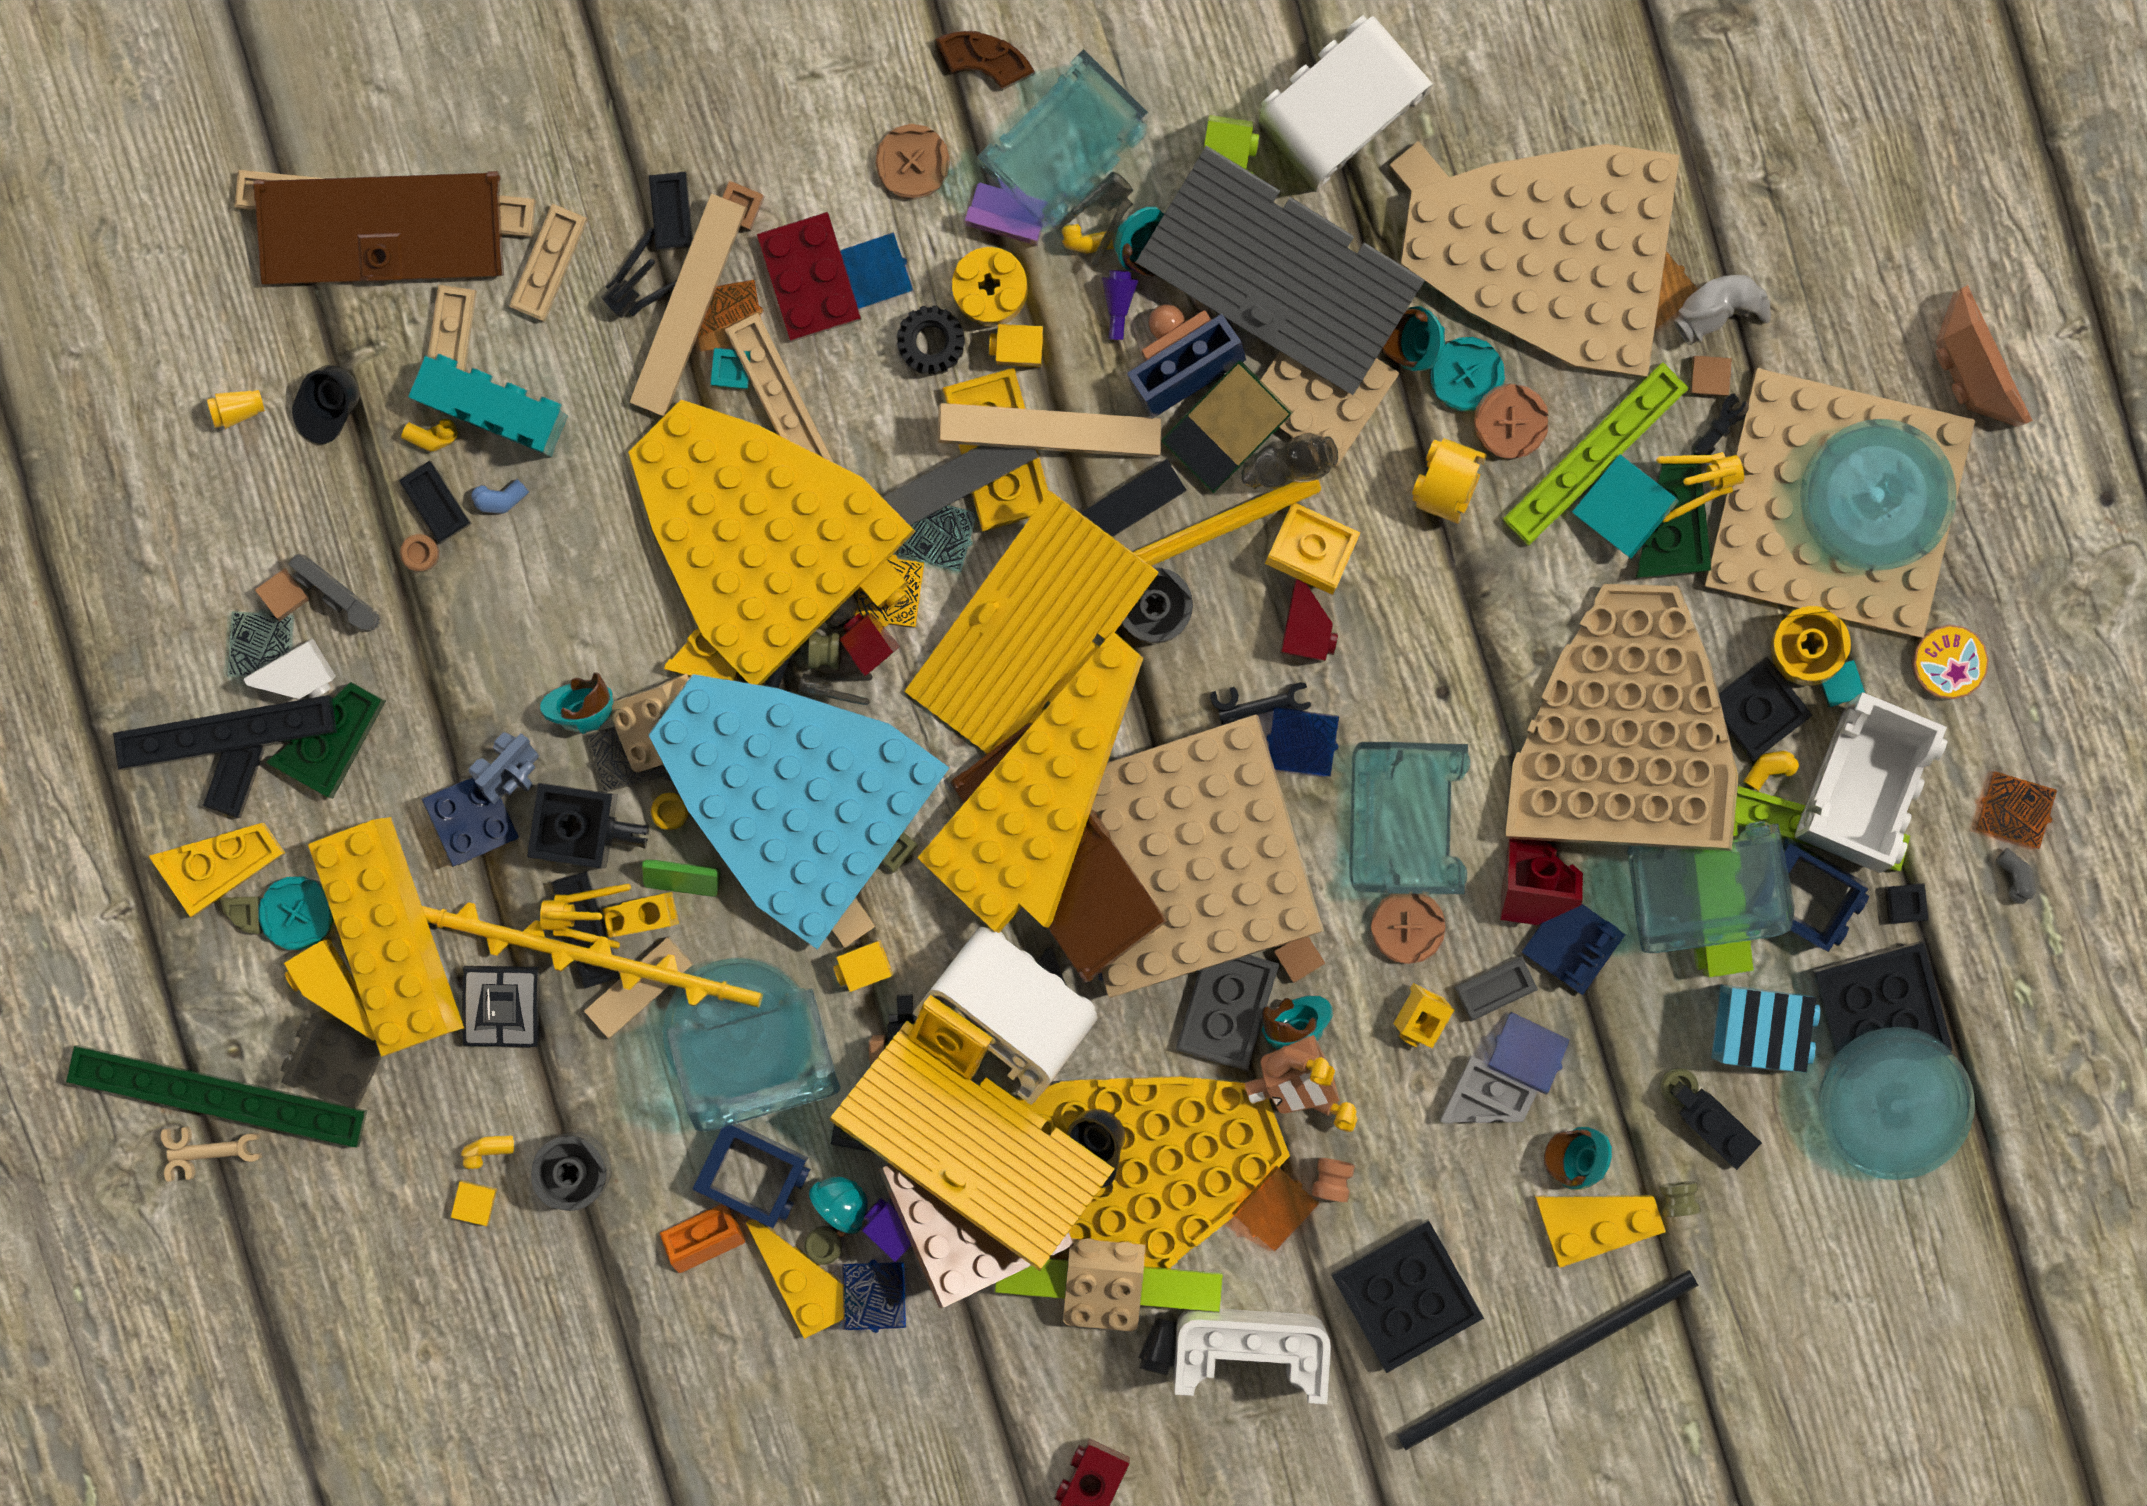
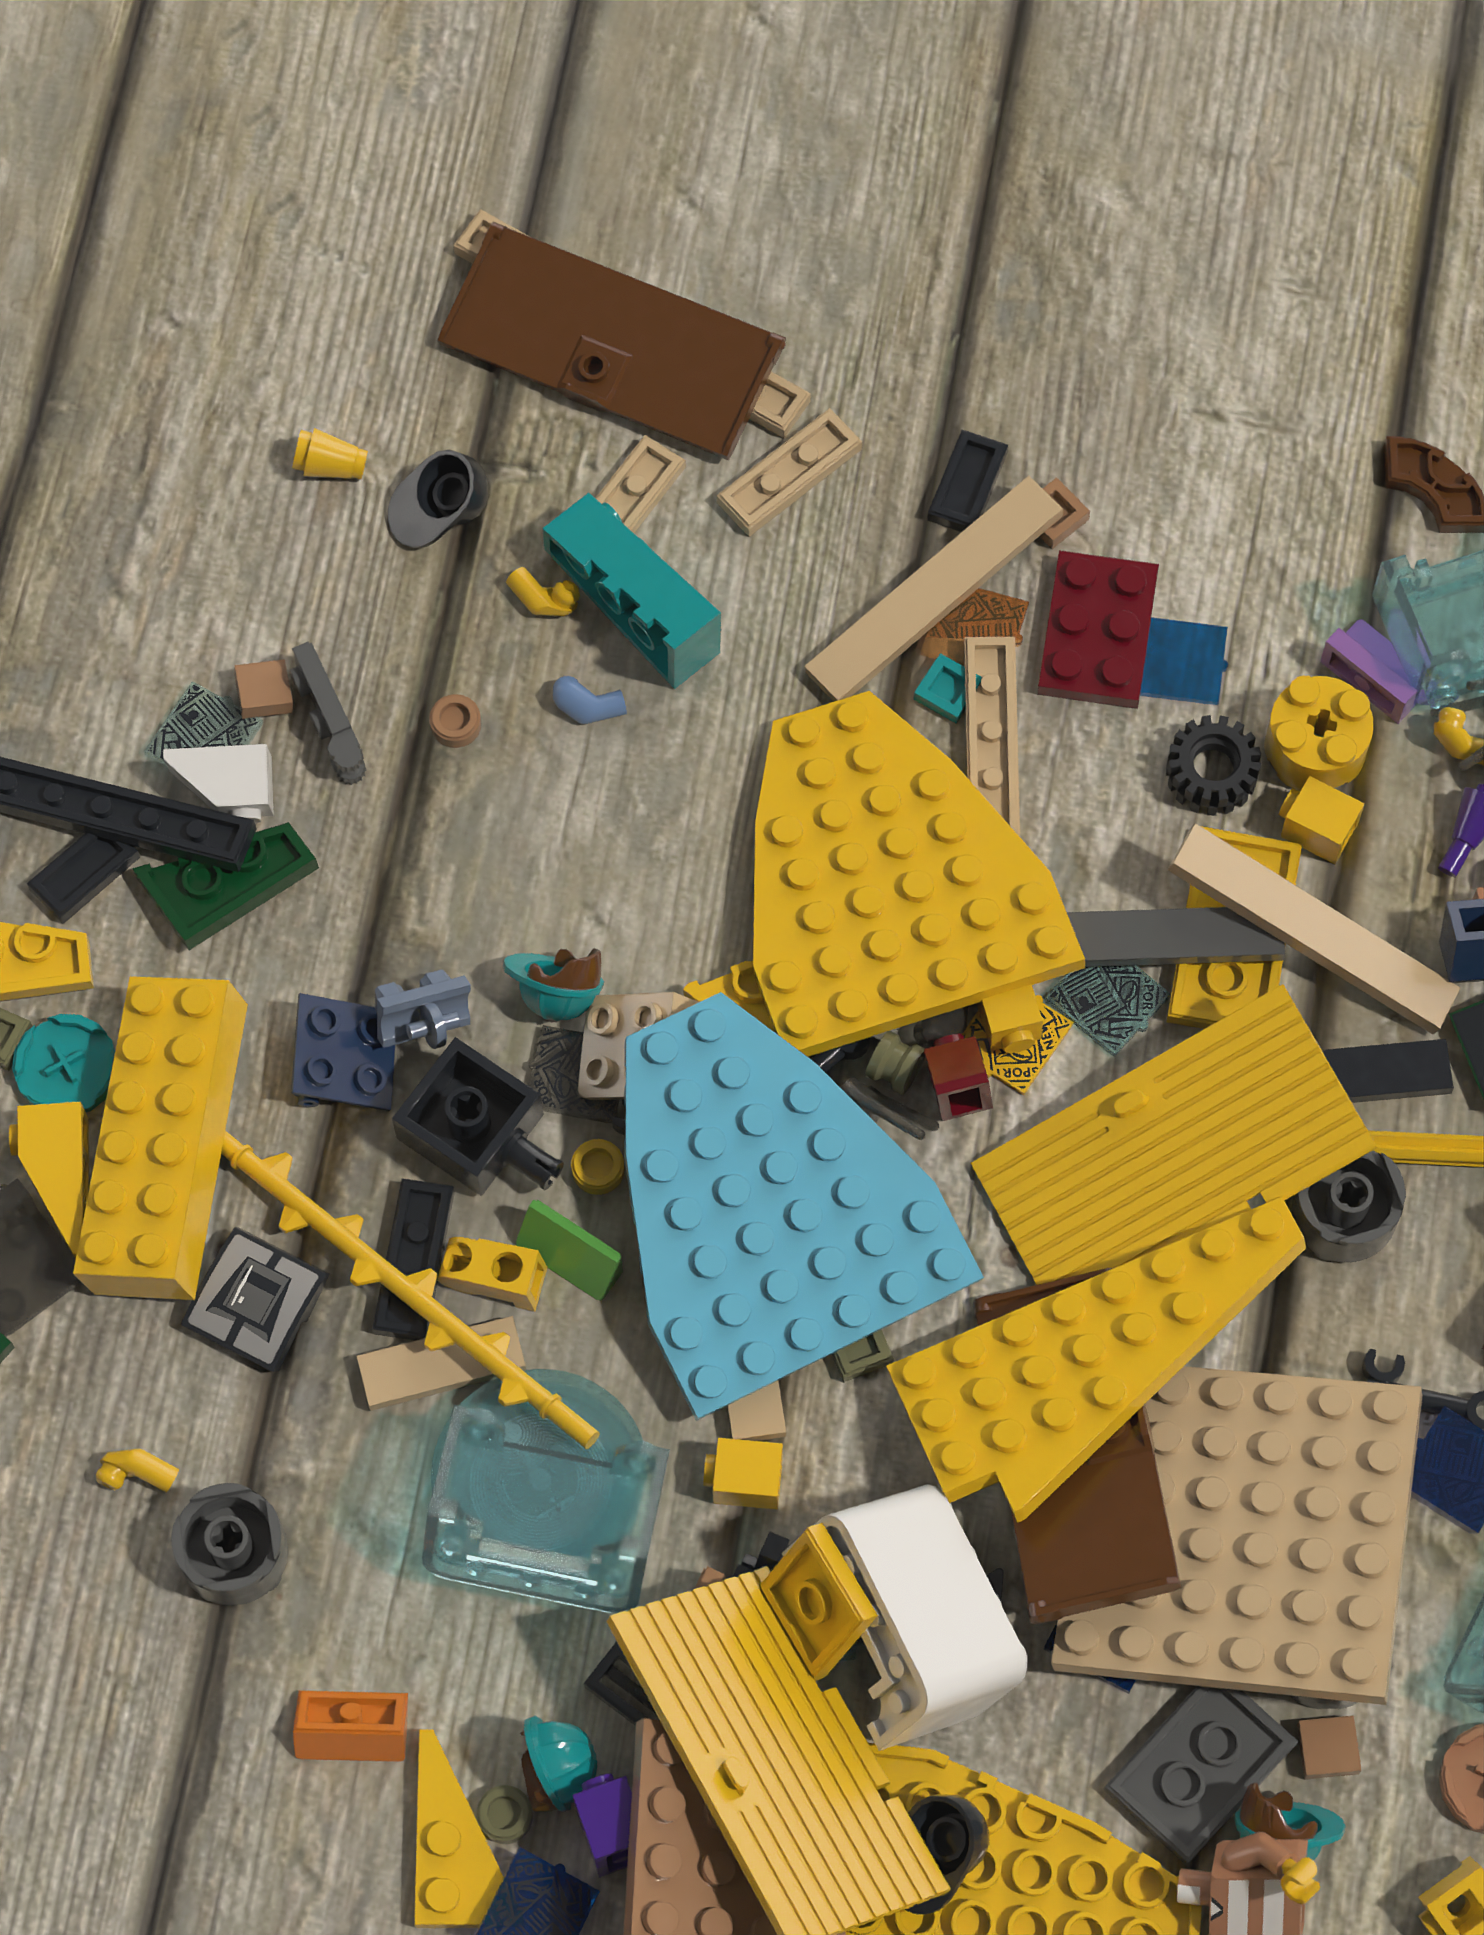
camera: 30 degrees right, 20 degrees down
black tile [399,461,472,544] -> none
yellow tile [451,1180,497,1226] -> none
yellow plant [540,884,631,949] -> none
black plant [601,228,677,318] -> none
dark blue window [692,1119,811,1228] -> none
medium nougat tile [875,124,950,200] -> none

